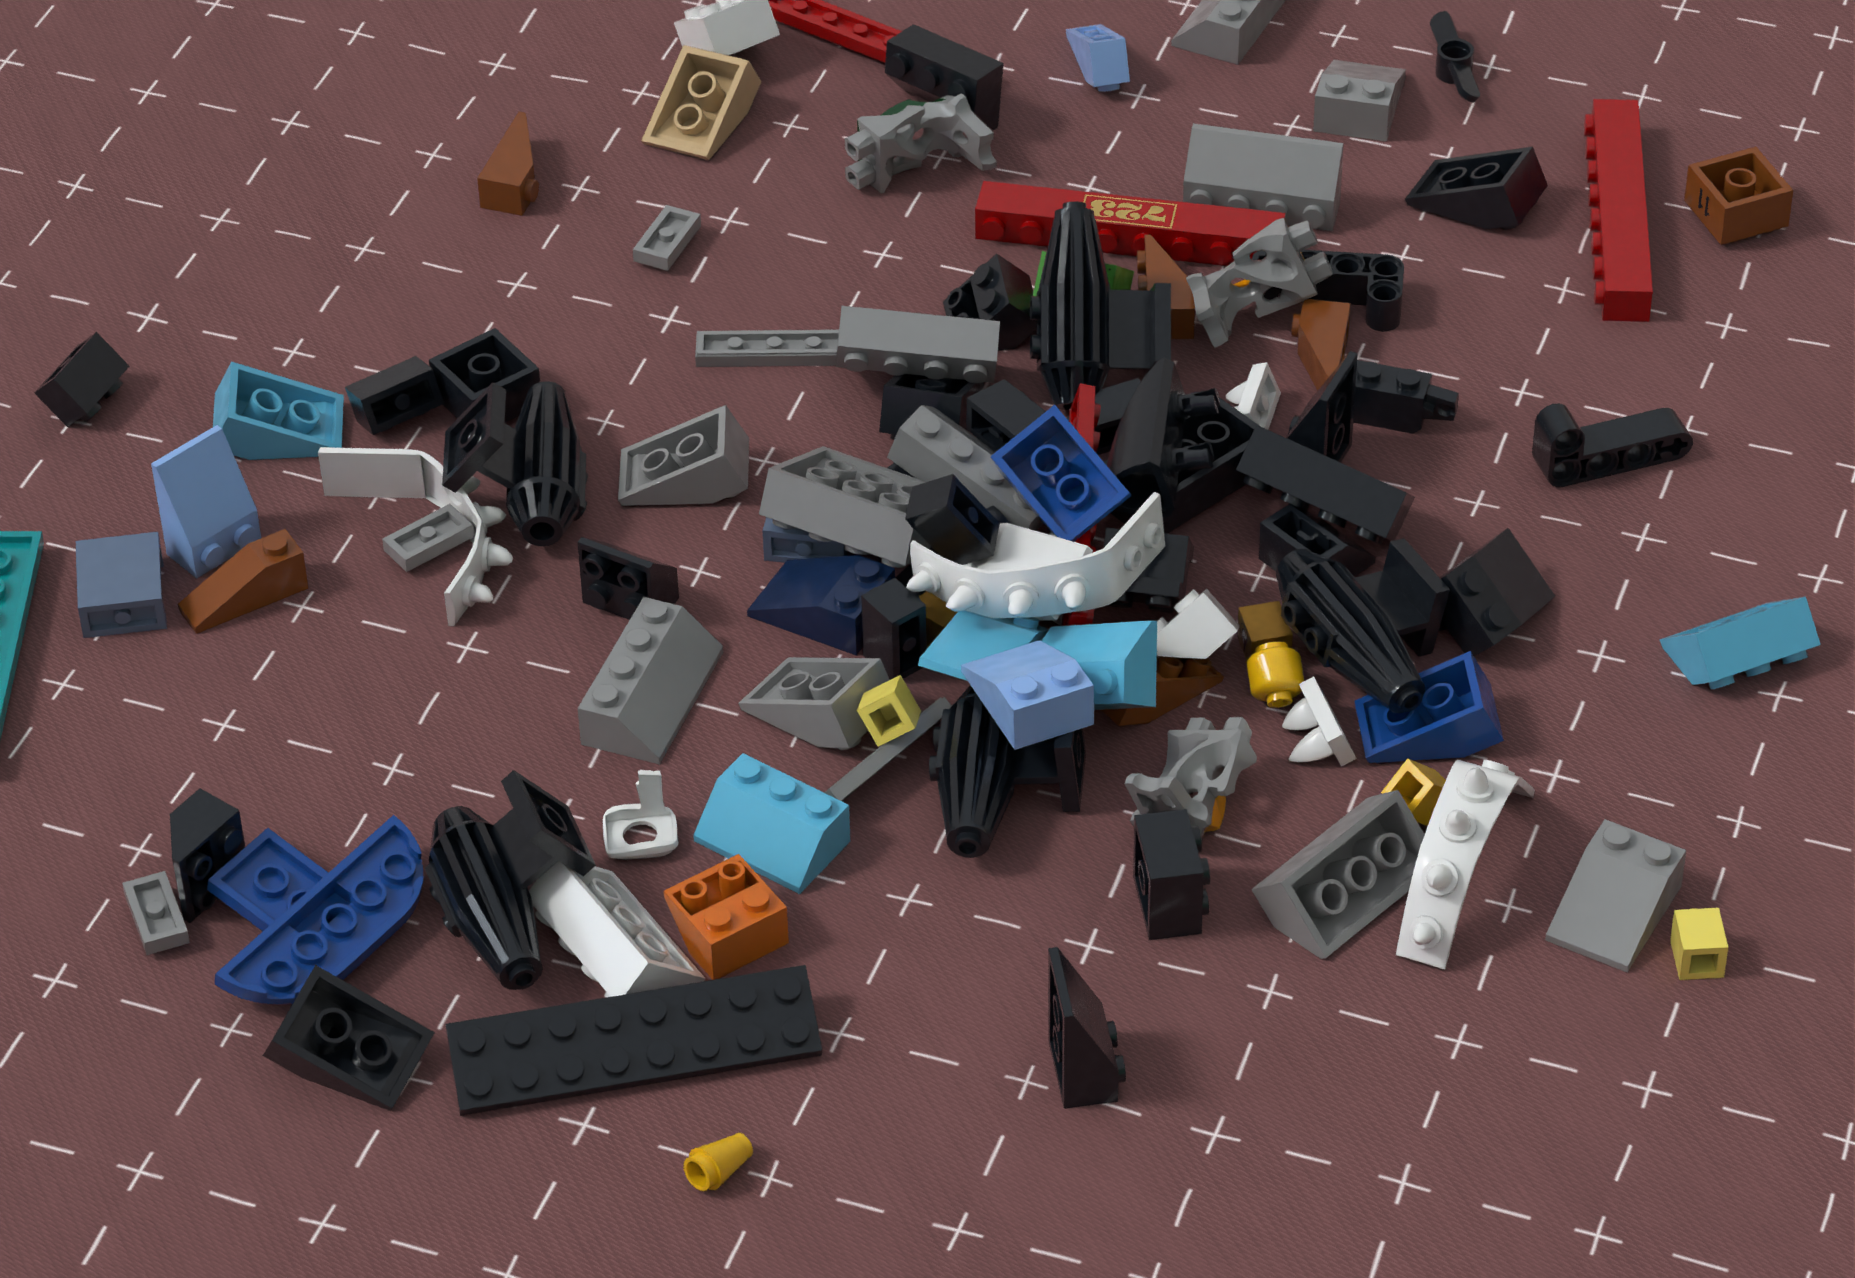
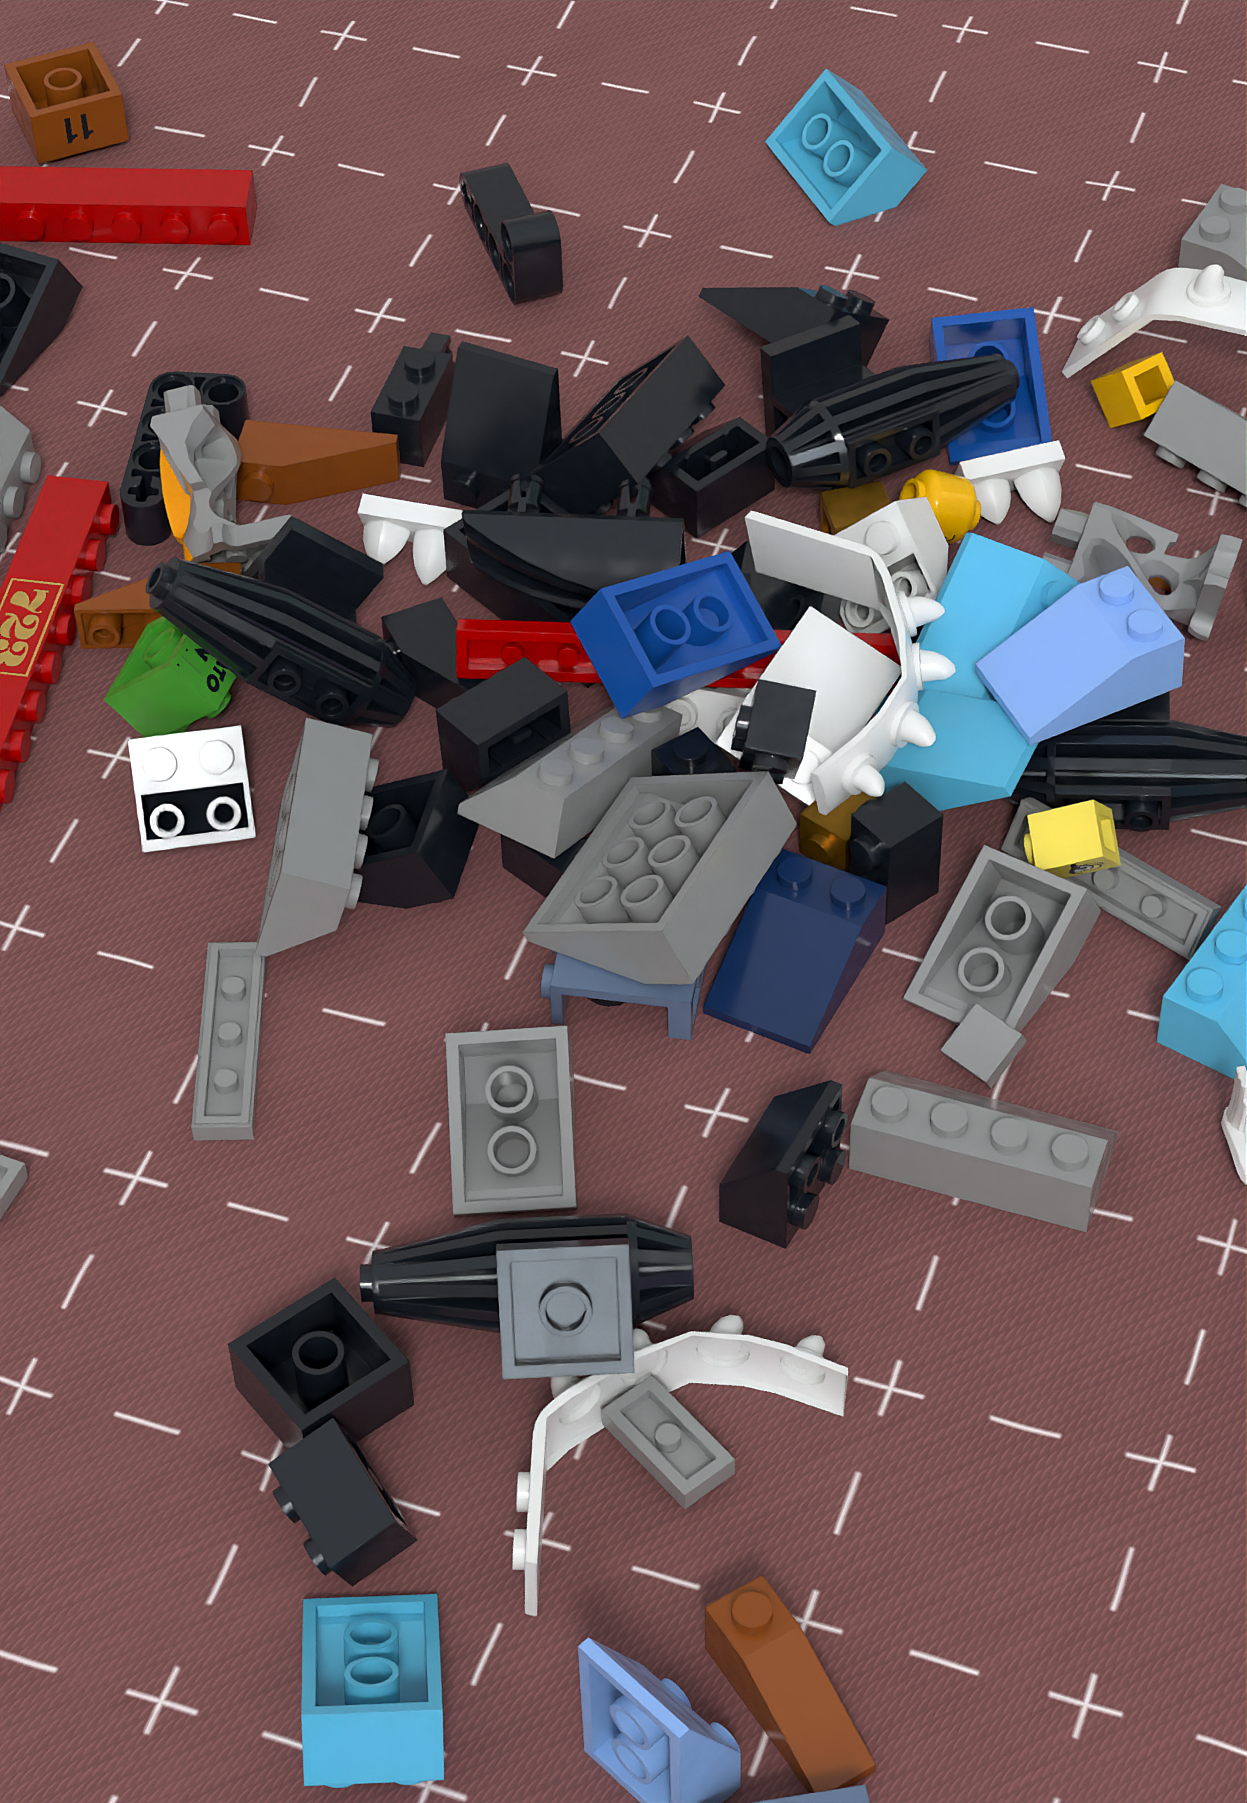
camera: 90 degrees left, 5 degrees up
none -> light grey tile [940,1003,1027,1088]

